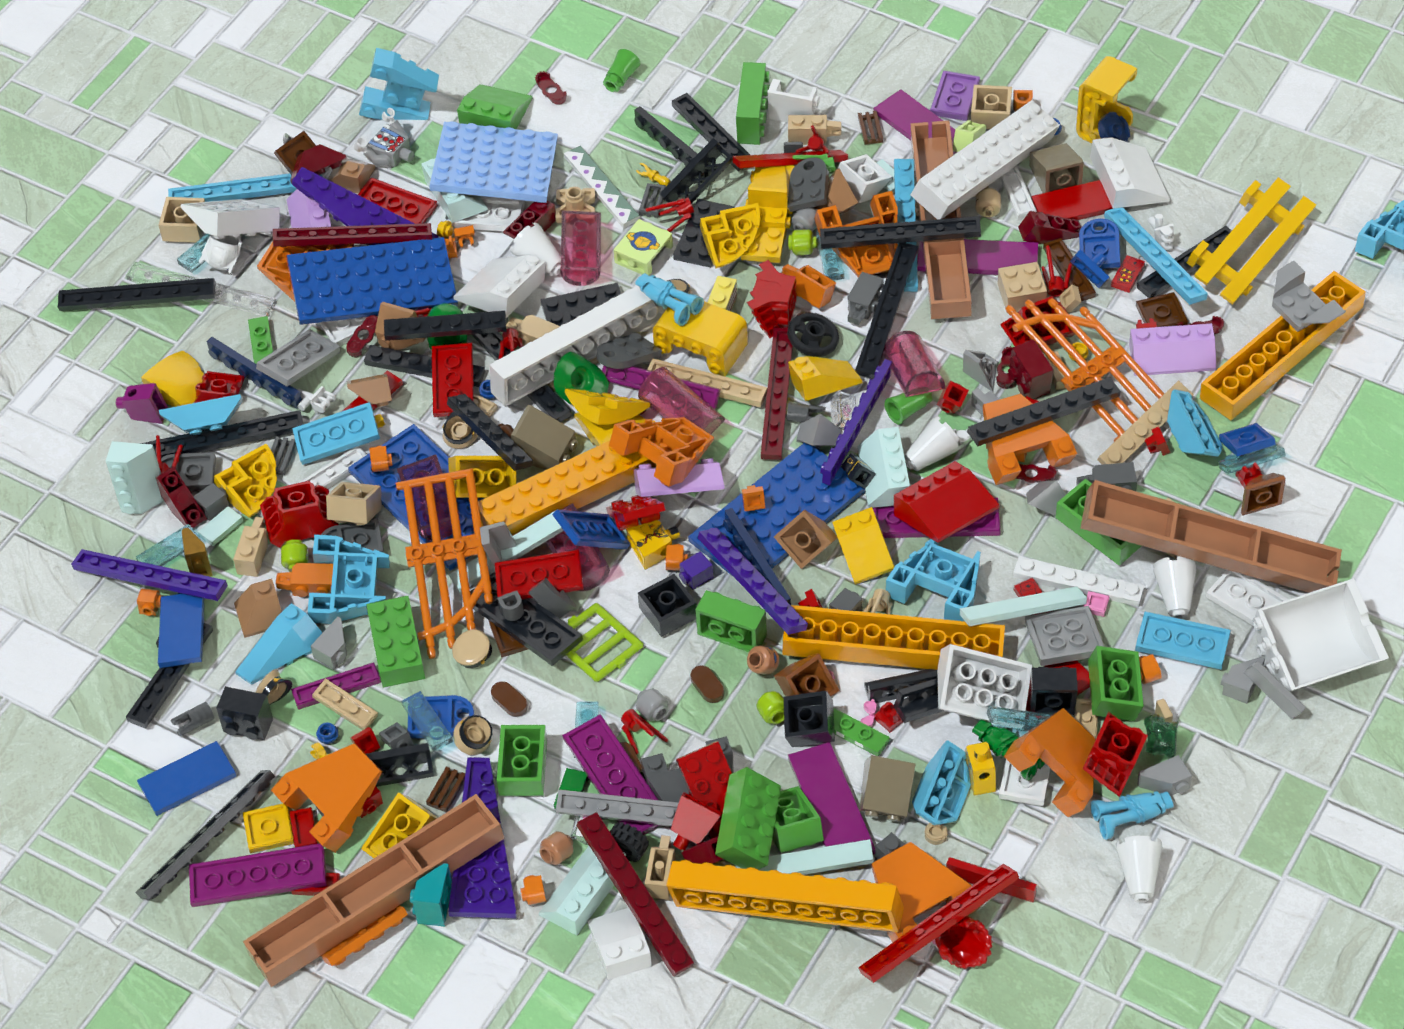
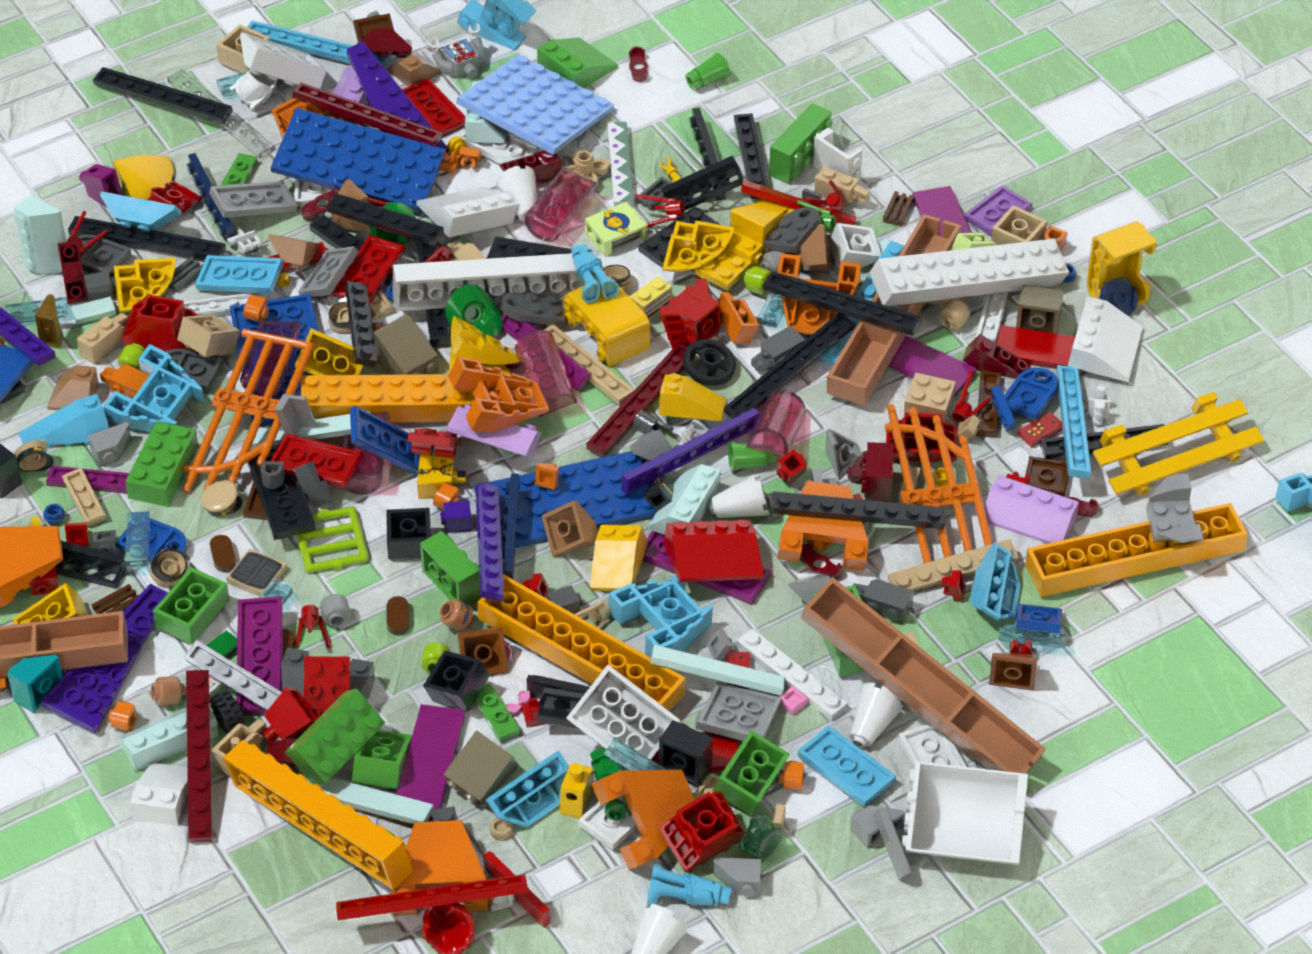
camera: 25 degrees right, 5 degrees down
none -> tile [226,549,287,598]
none -> light grey plate [298,246,358,297]
none -> light grey tile [707,629,737,661]

